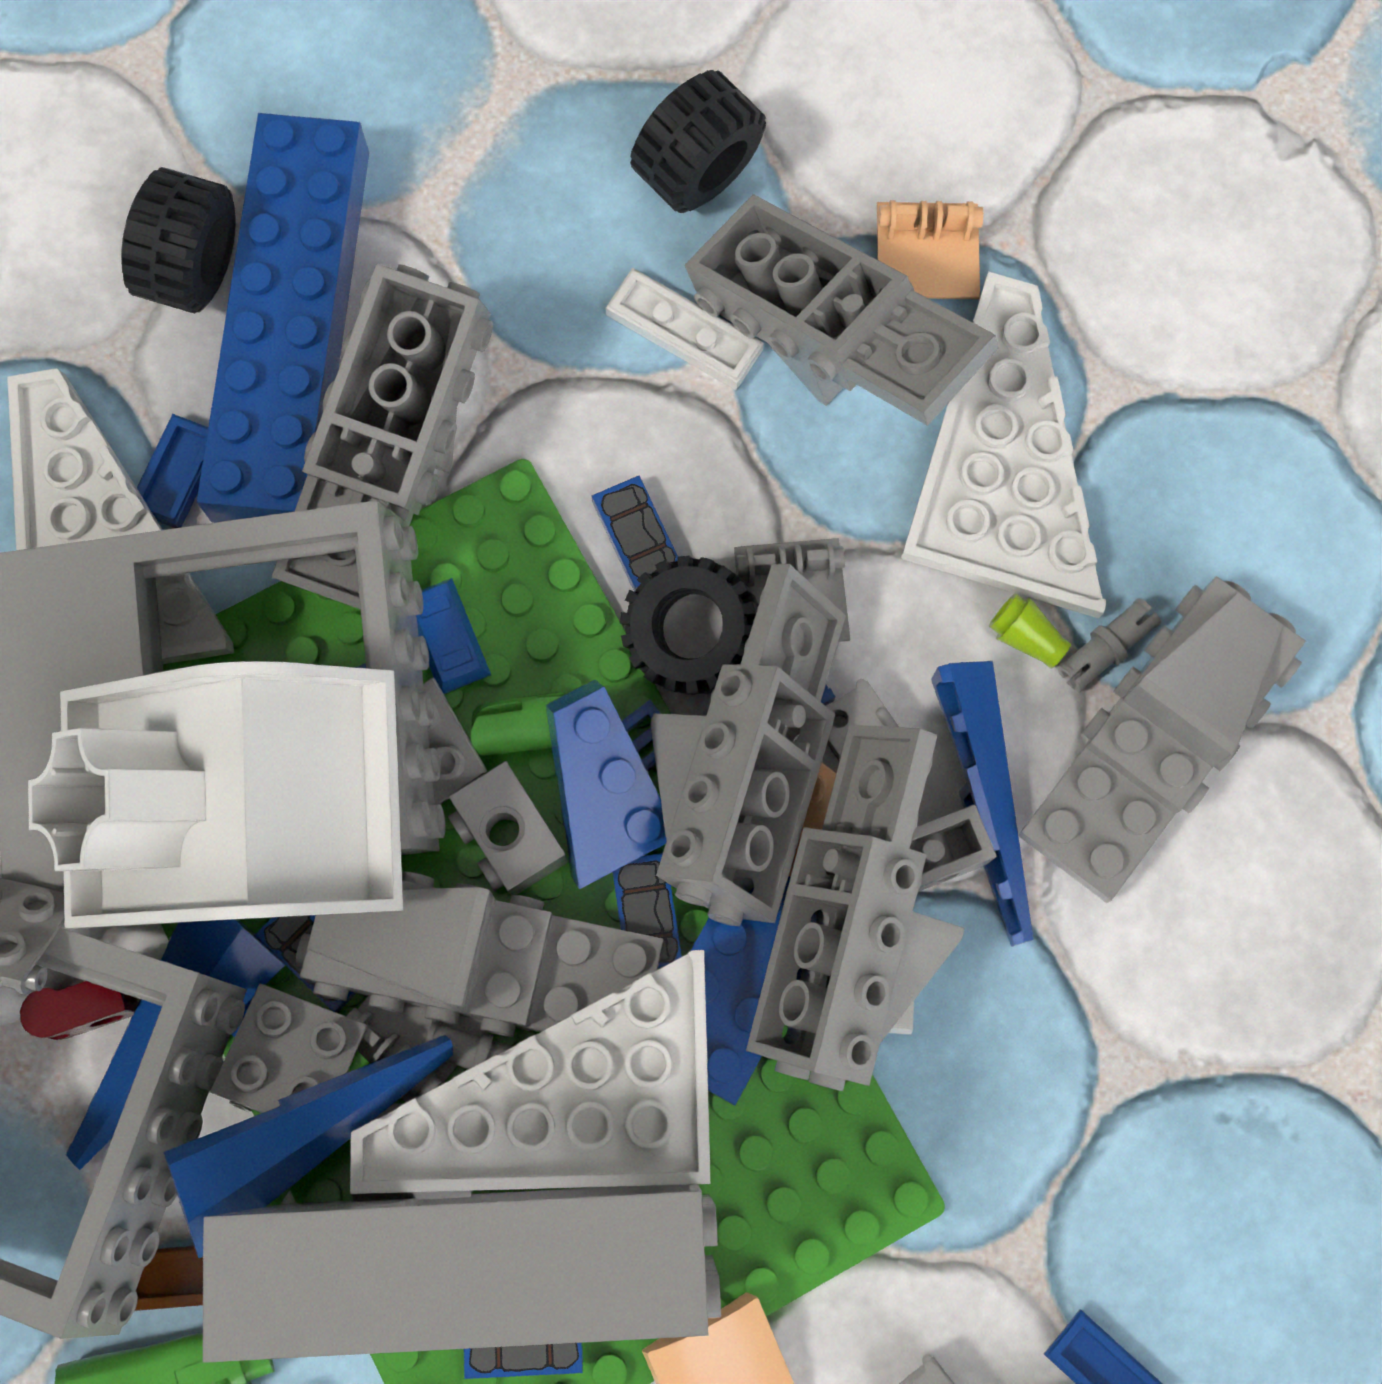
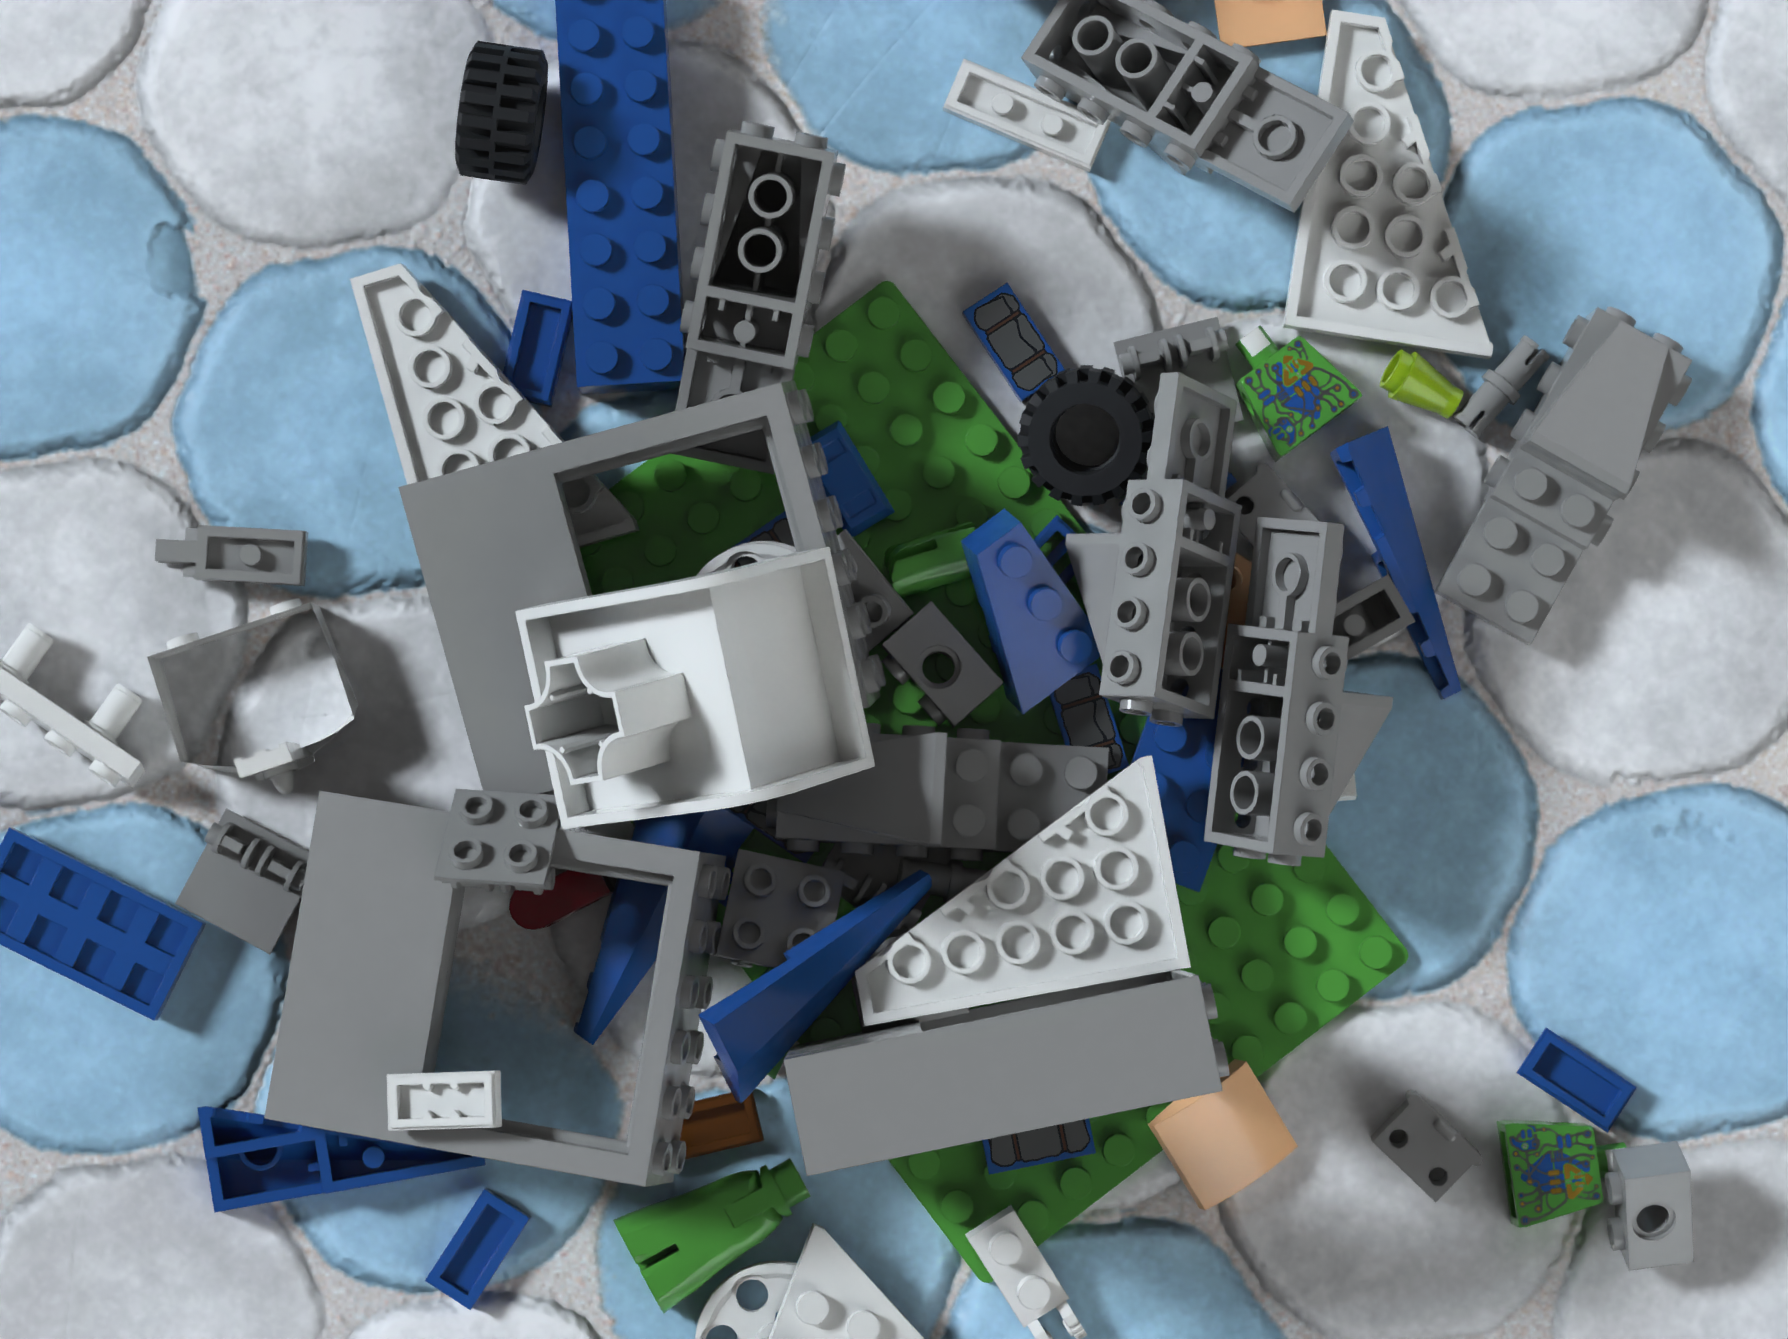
camera: 10 degrees left, 10 degrees up
none -> torso [1235,325,1363,462]

